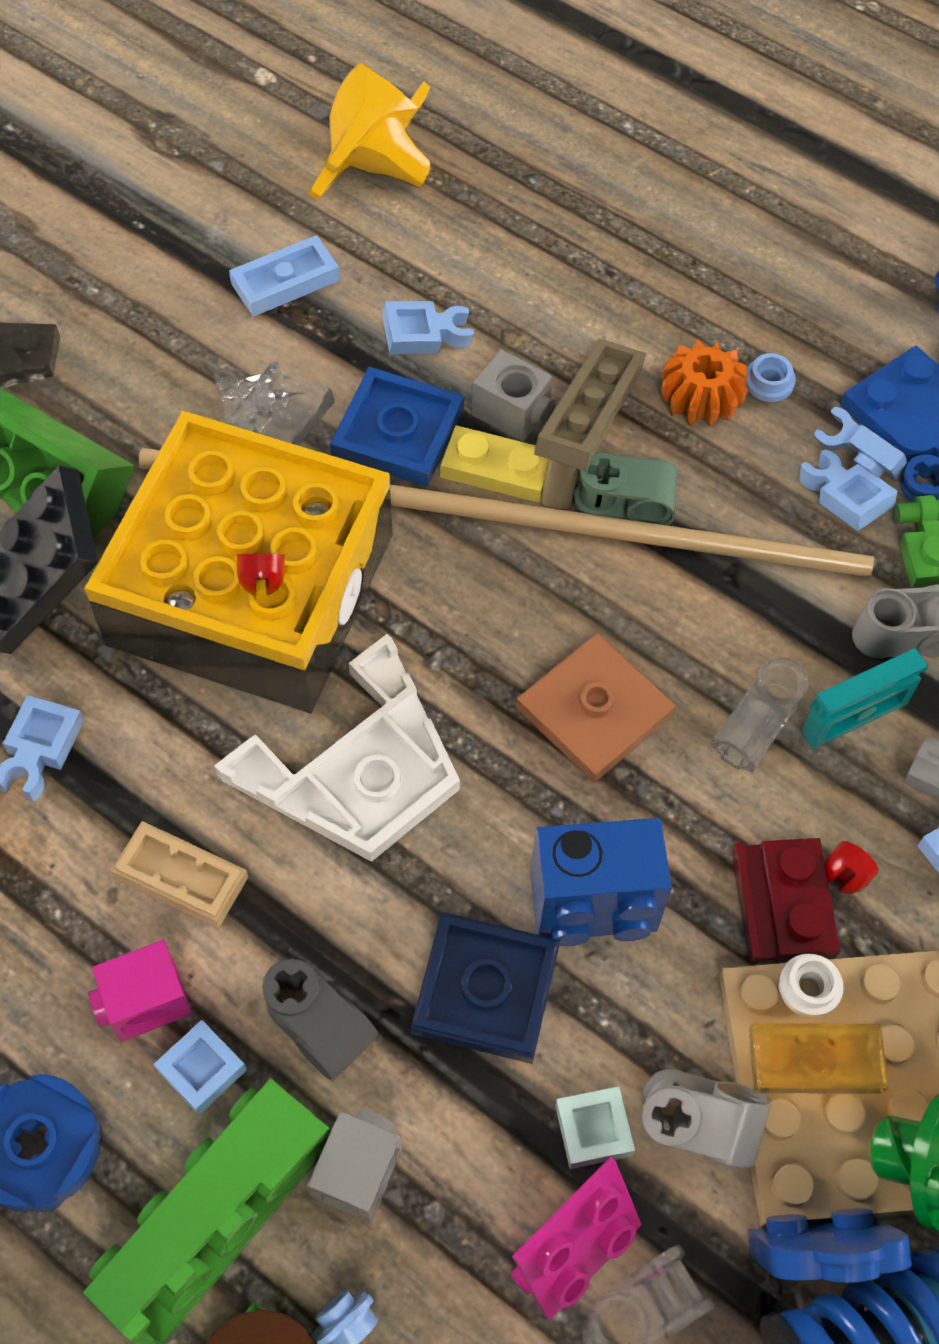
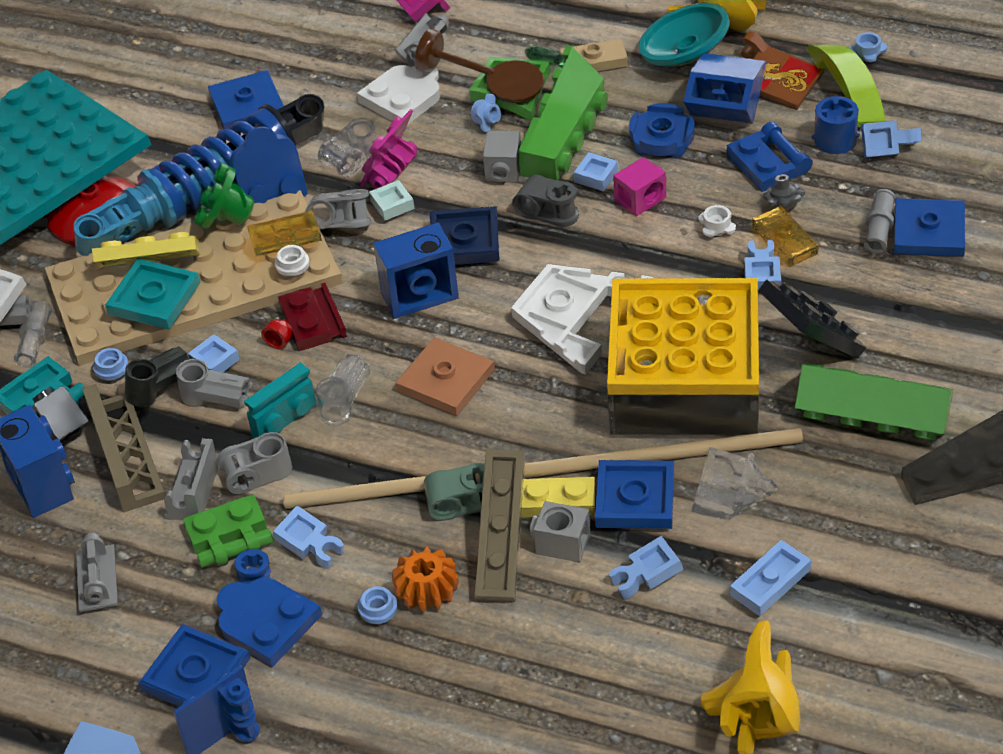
camera: 170 degrees right, 15 degrees down
tan plate [111,821,248,929] -> none
red hinge [237,554,285,595] -> none
light blue plate [814,407,907,482] -> none
none -> white plate [699,205,736,237]

